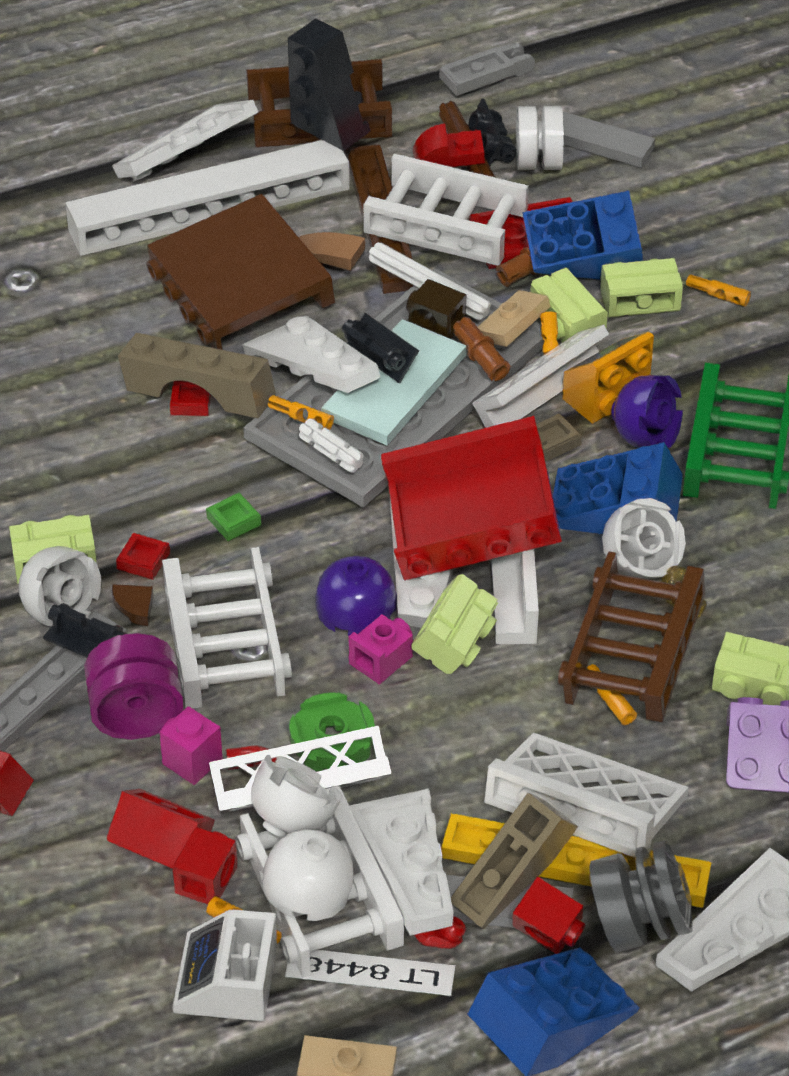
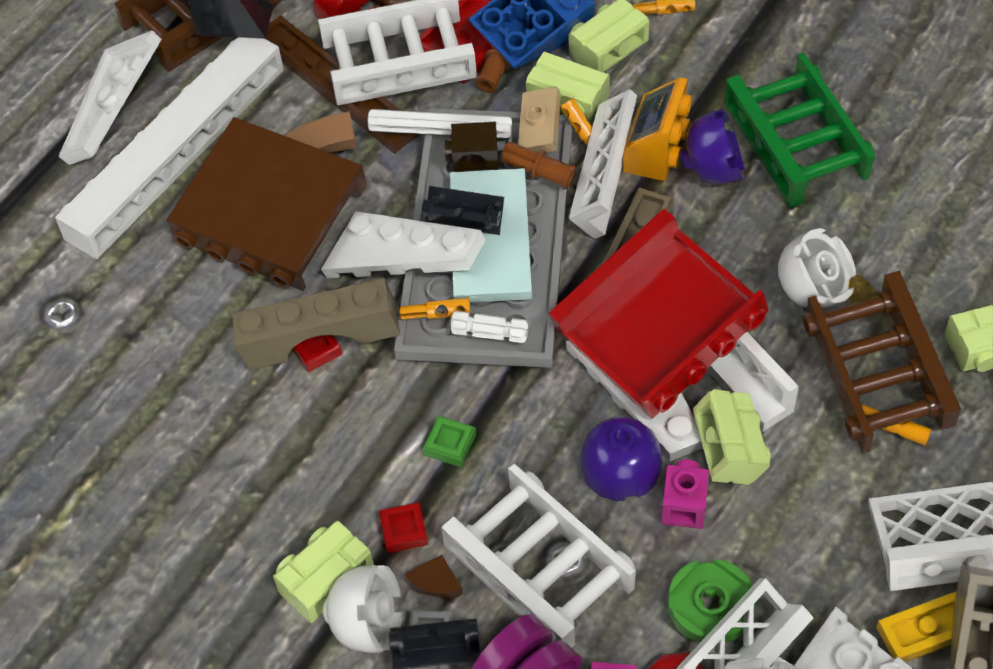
camera: 30 degrees left, 10 degrees up
blue slope [553,442,683,534] -> none

